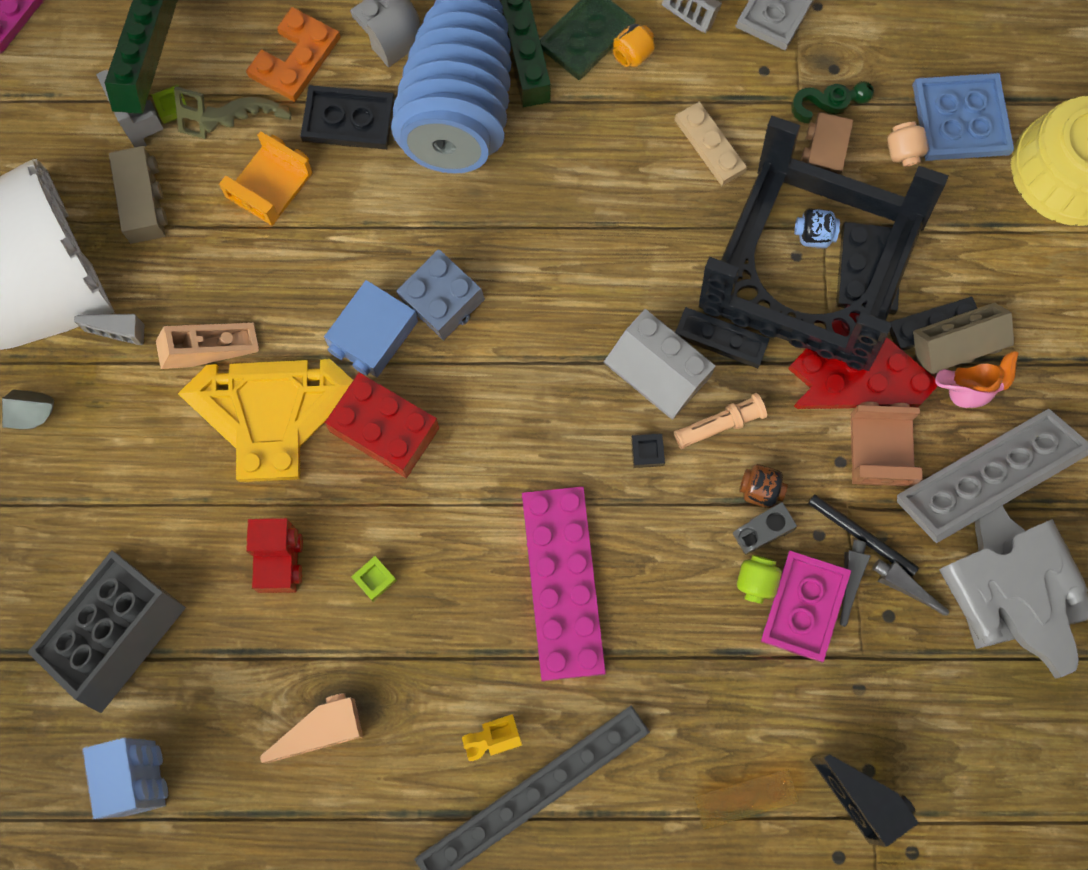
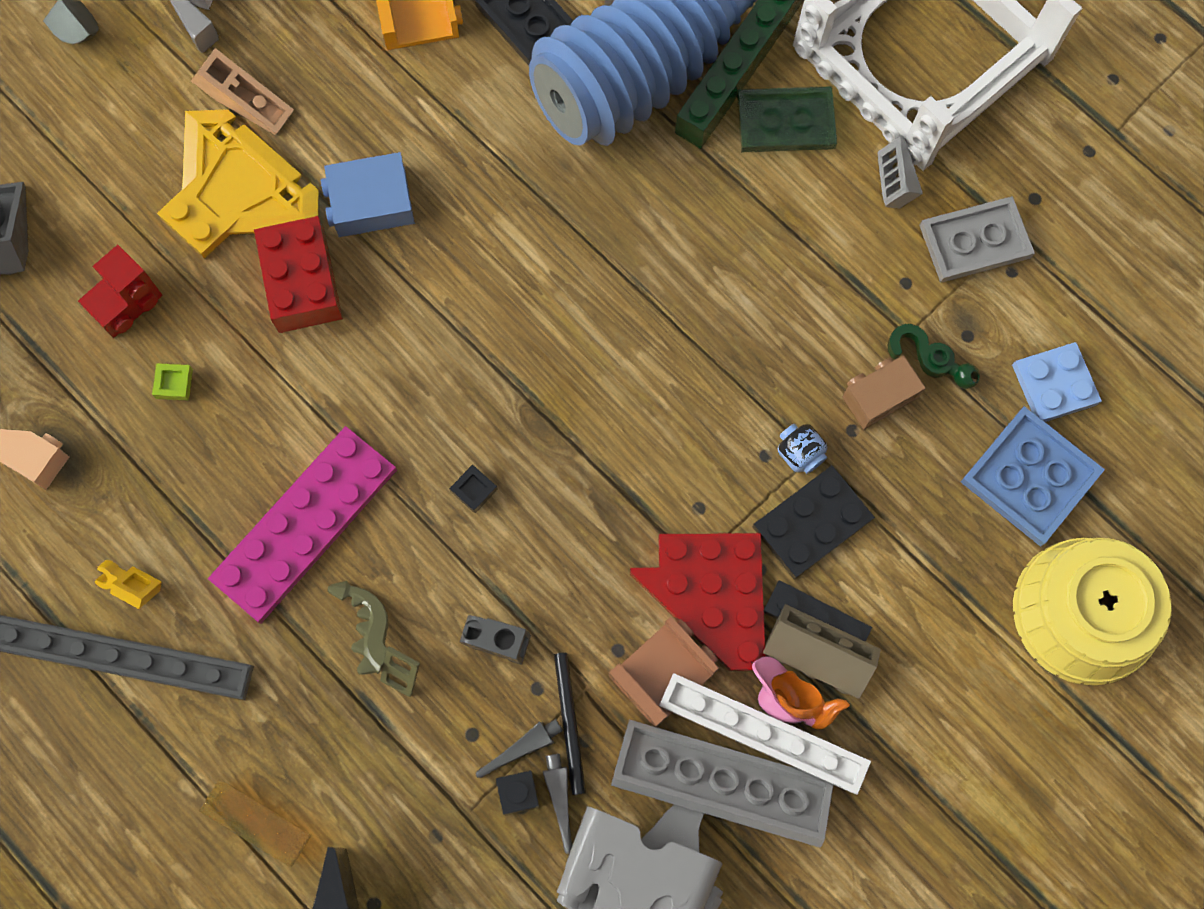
camera: 45 degrees right, 0 degrees up
sand blue brick [396,249,485,341] -> none
light grey slope [604,309,715,420] -> none
light orange head [613,23,655,67] -> none
light nougat pin [674,393,767,449] -> none
tan plate [675,101,747,186] -> none
black plate [675,307,770,369] -> none
black arch [698,116,949,371] -> none
lime head [737,555,782,604] -> none
dark orange head [739,464,788,508] -> none
dark pink plate [761,550,851,663] -> none
light nougat head [887,122,929,167] -> none
none -> olive piece [327,581,420,697]
none -> black brick [496,770,540,816]
none -> white plate [659,673,871,795]
none -> light blue plate [1012,342,1102,422]

